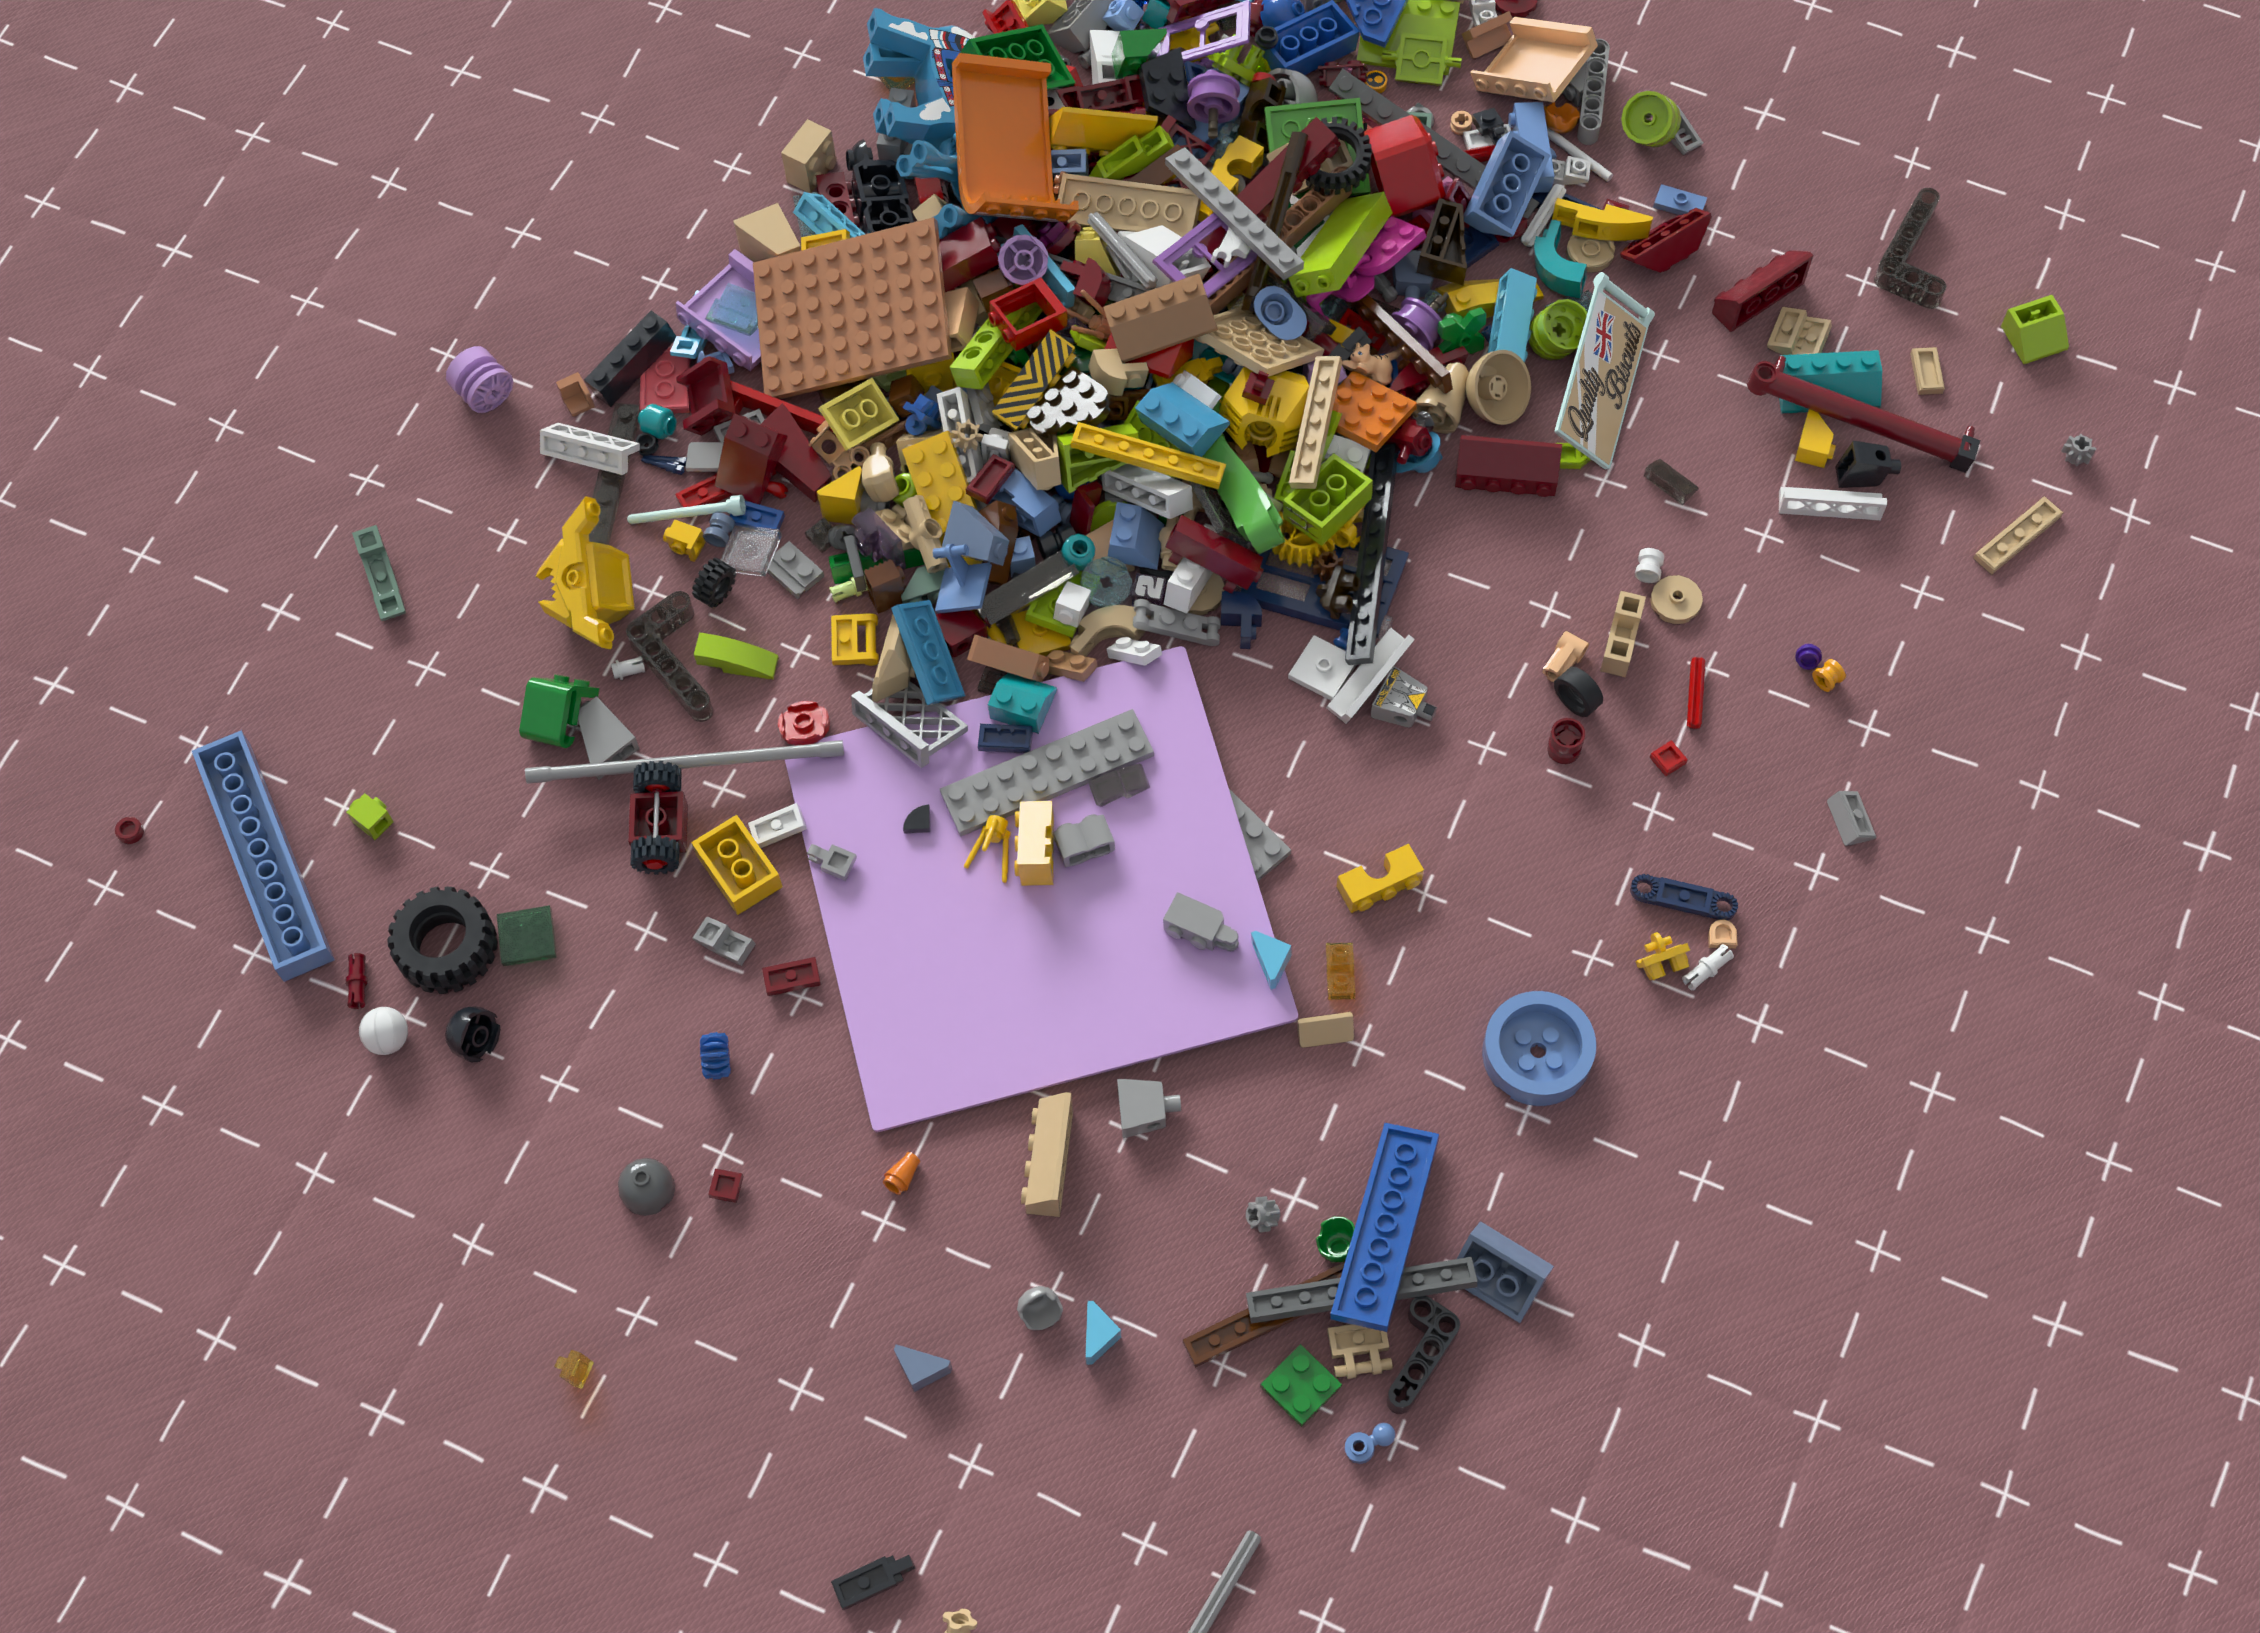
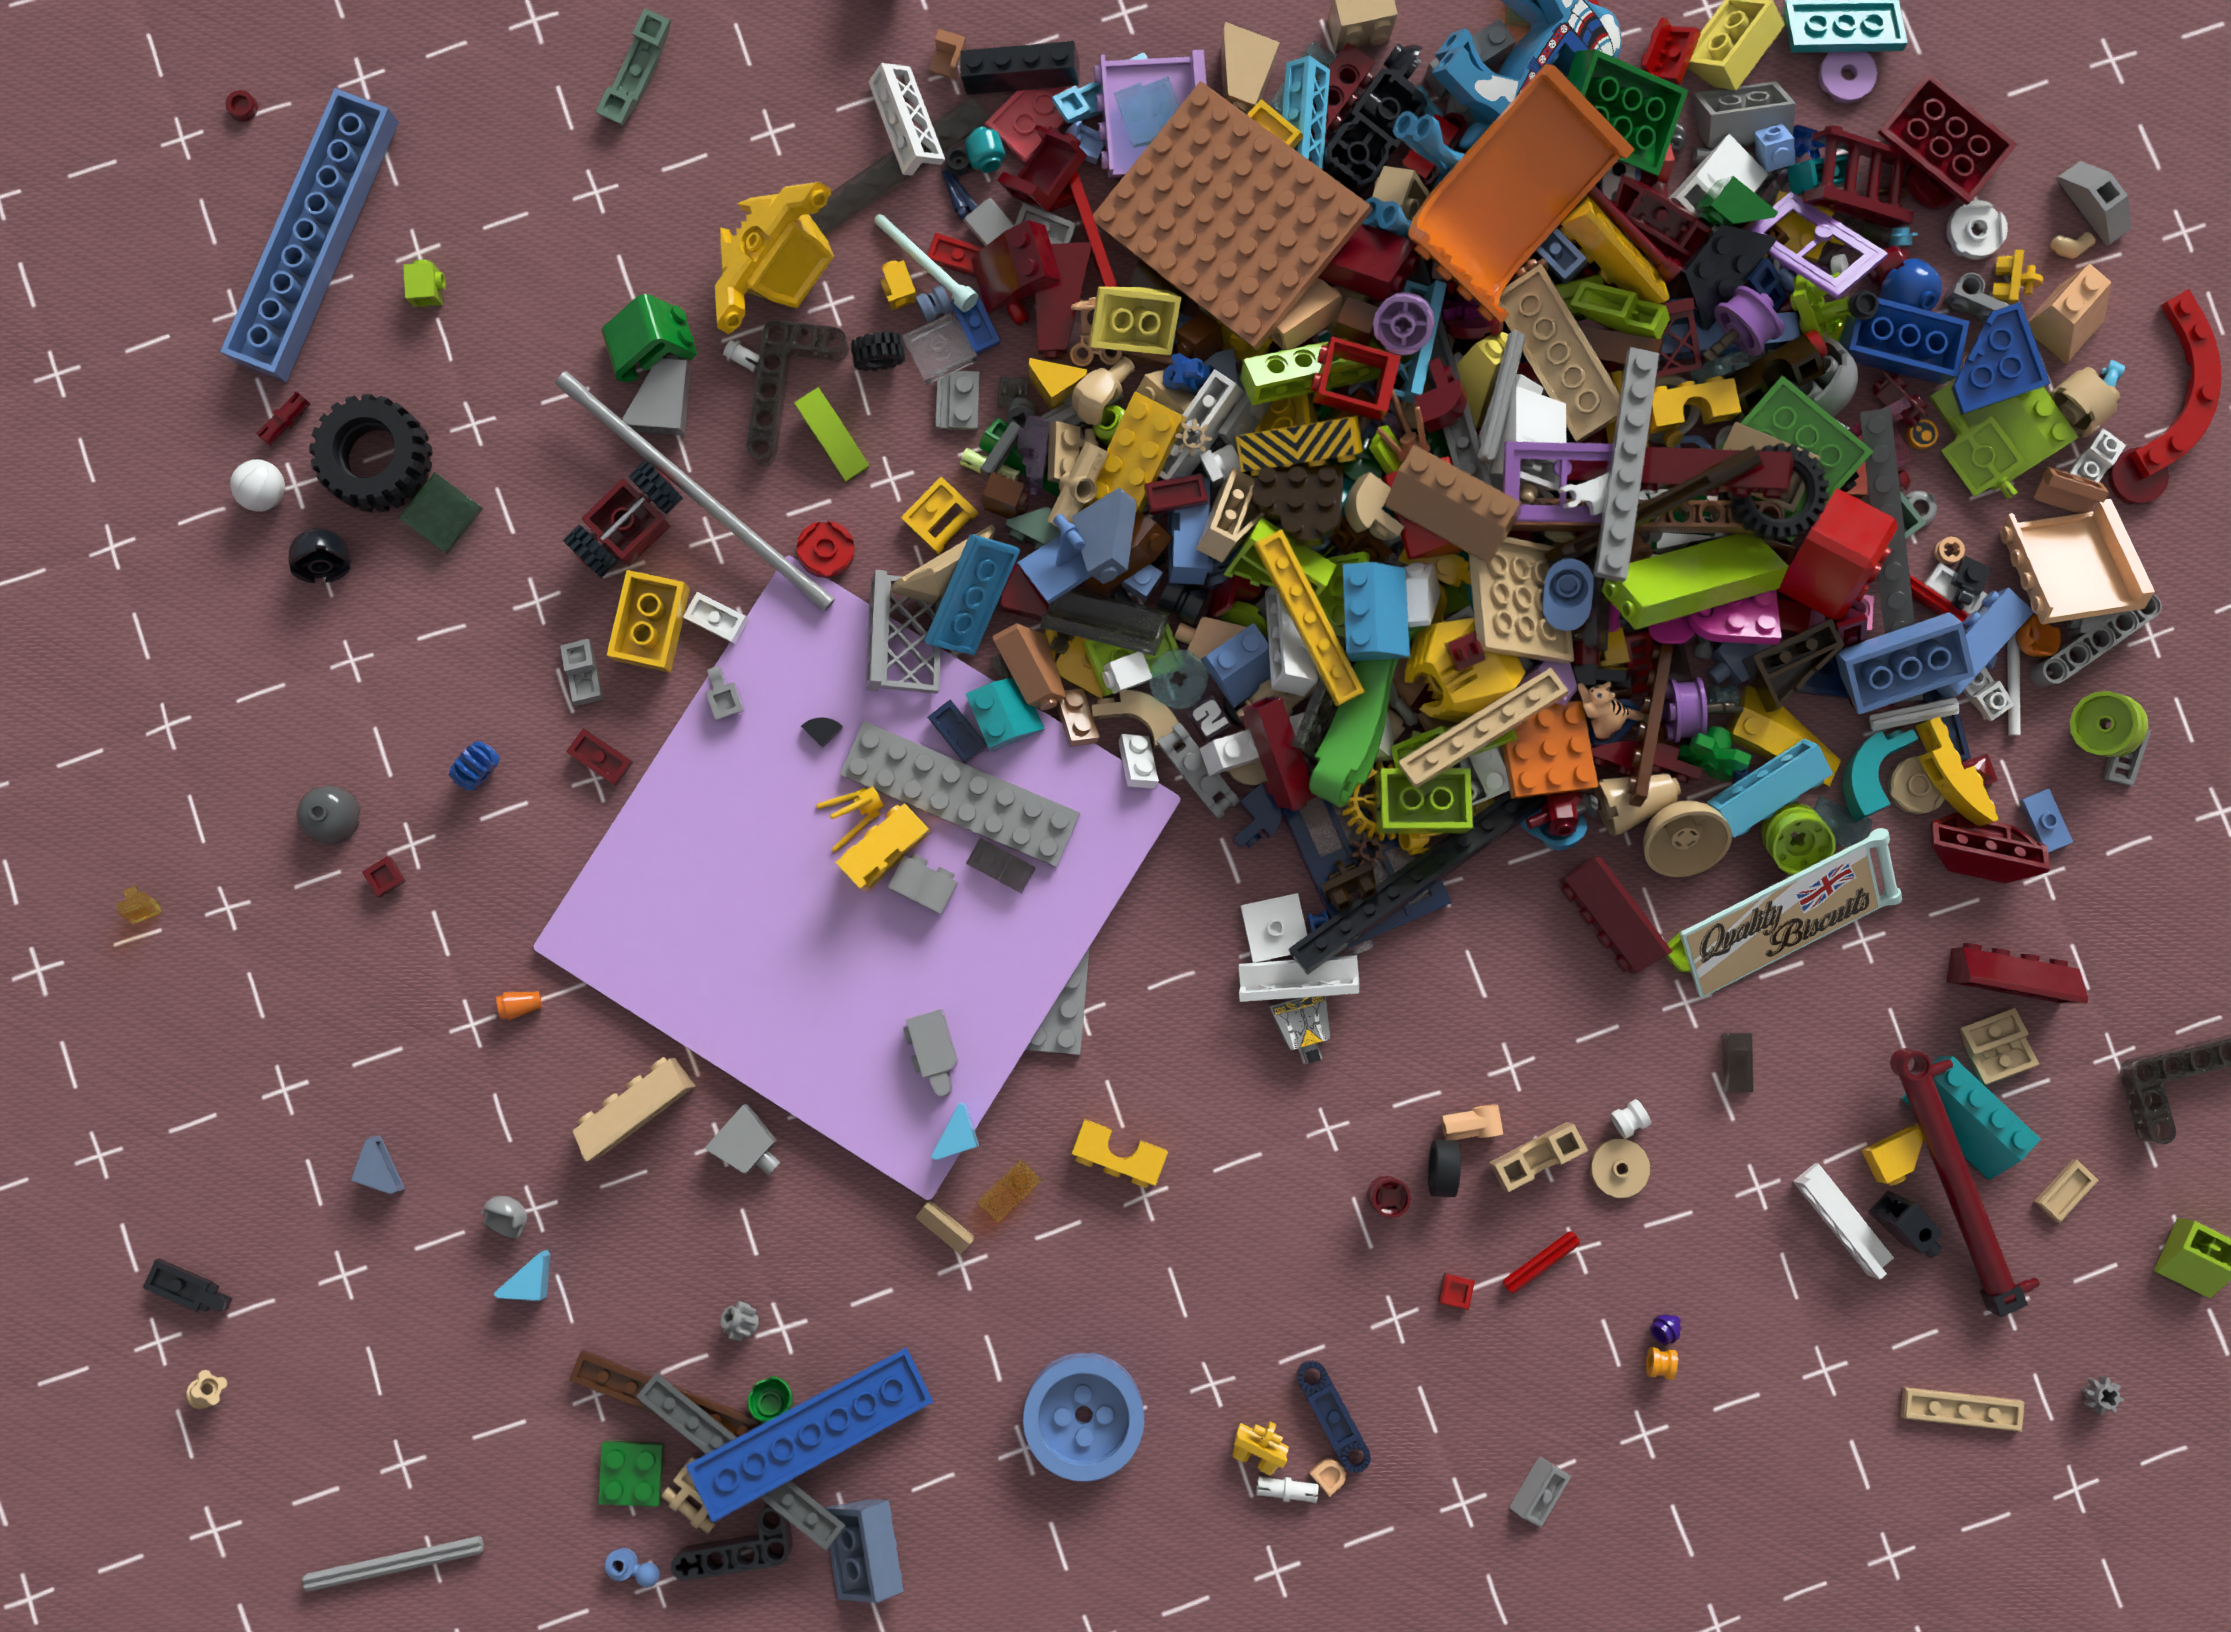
camera: 35 degrees right, 20 degrees up
teal head [1061,534,1095,571] -> none

